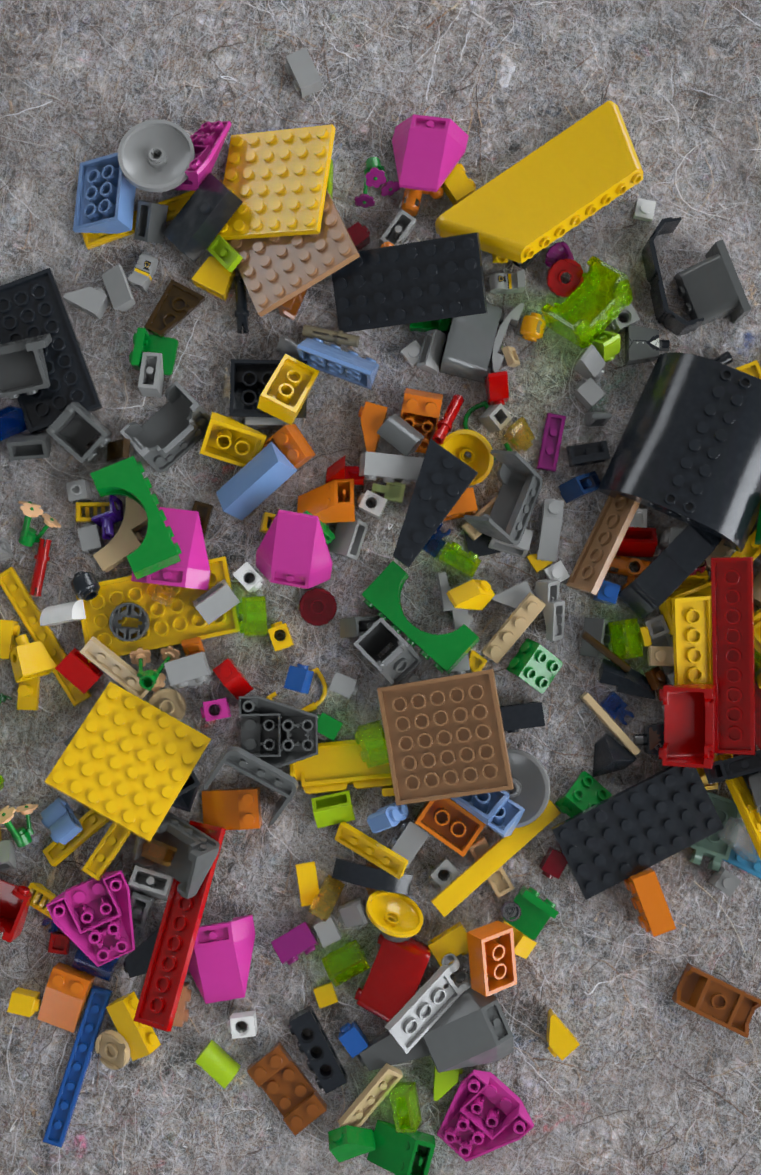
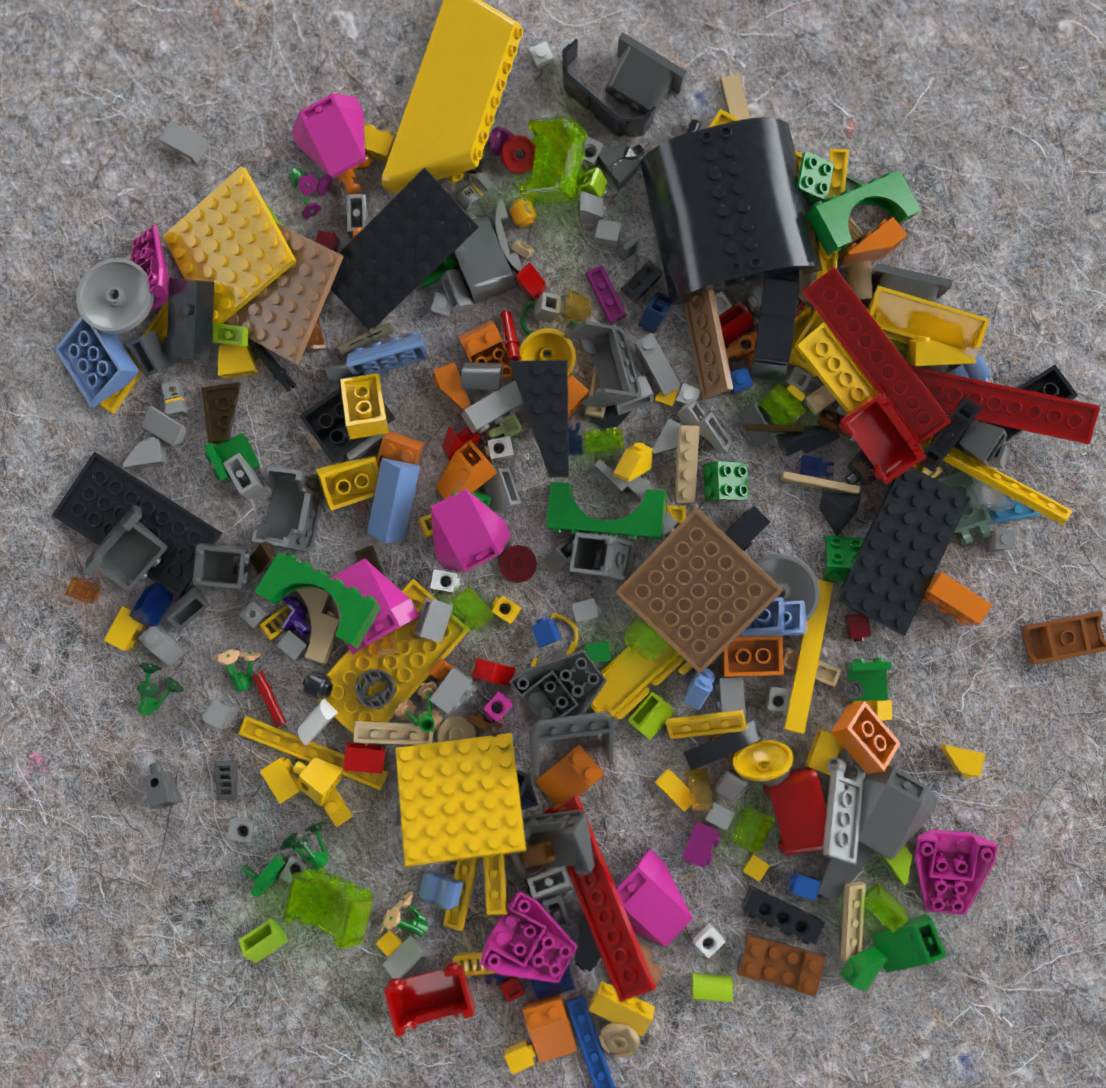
camera: 30 degrees left, 0 degrees up
none -> reddish brown plate [468,711,503,737]

